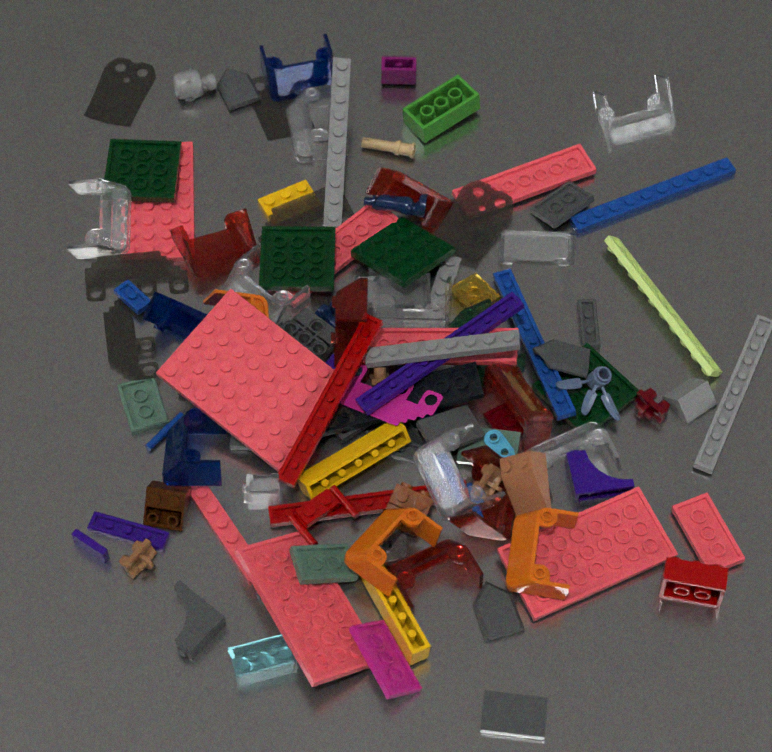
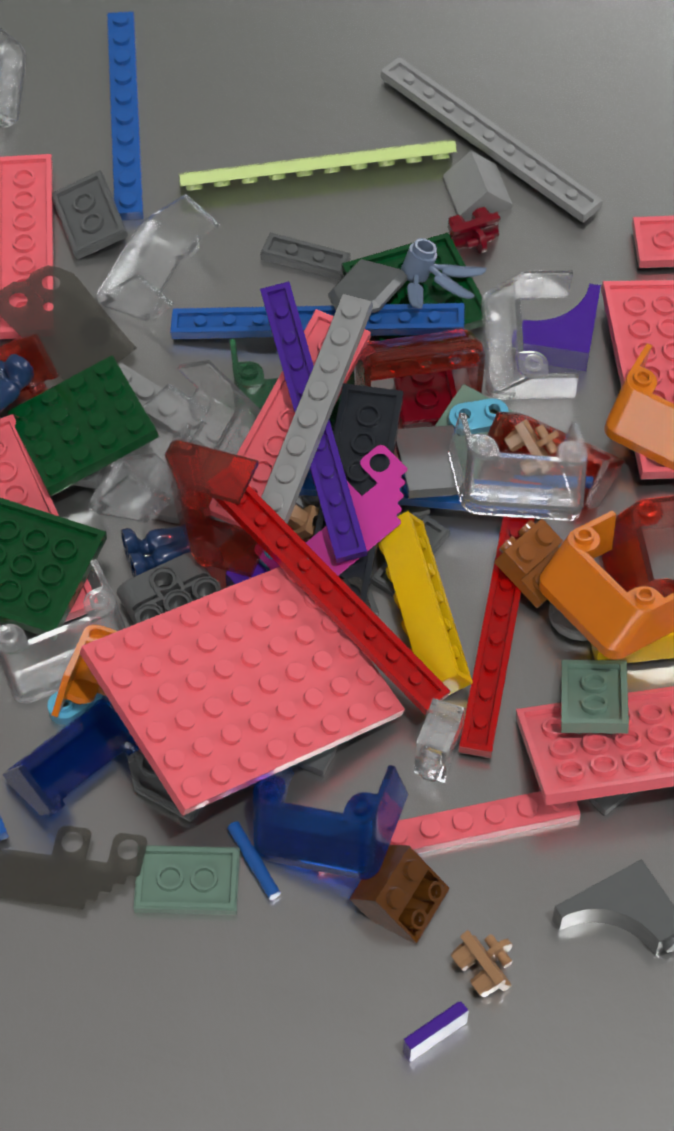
camera: 70 degrees left, 0 degrees up
dark purple tile [87,511,170,552] -> none
red plate [287,485,360,545] -> none
clear yellow plate [447,273,500,316] -> none
nougat slope [500,451,551,516] -> none

